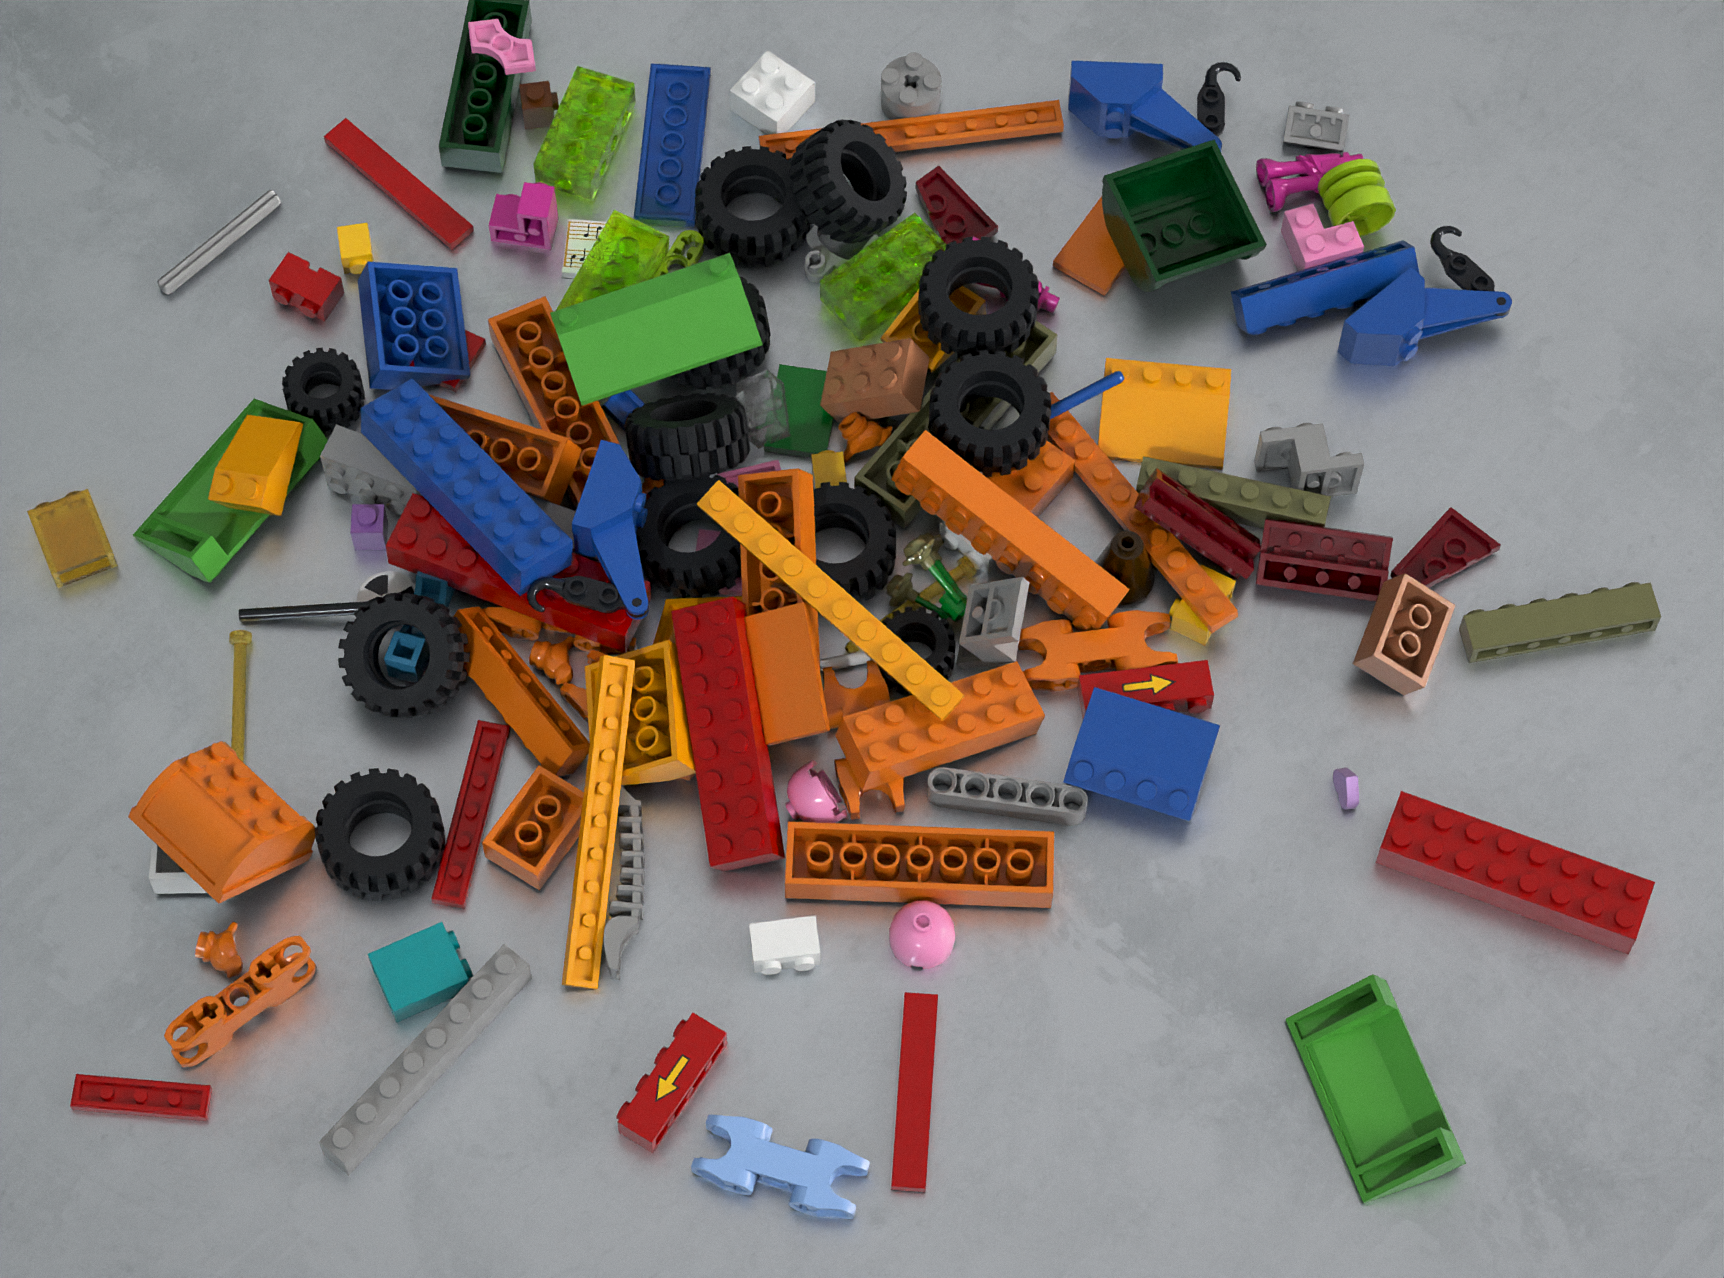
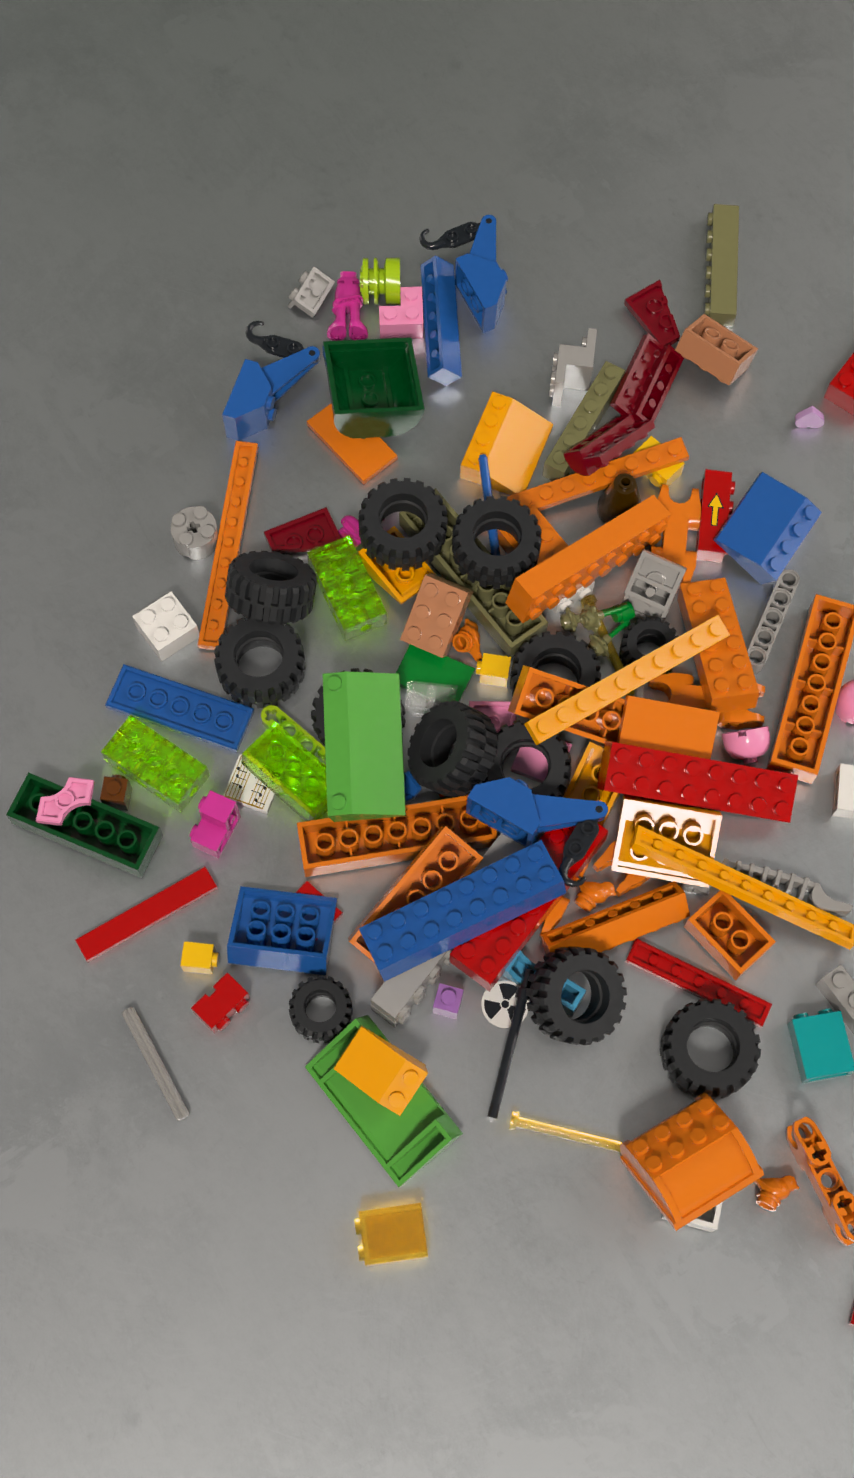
camera: 75 degrees left, 5 degrees up
light grey piece [804,225,881,283] -> none

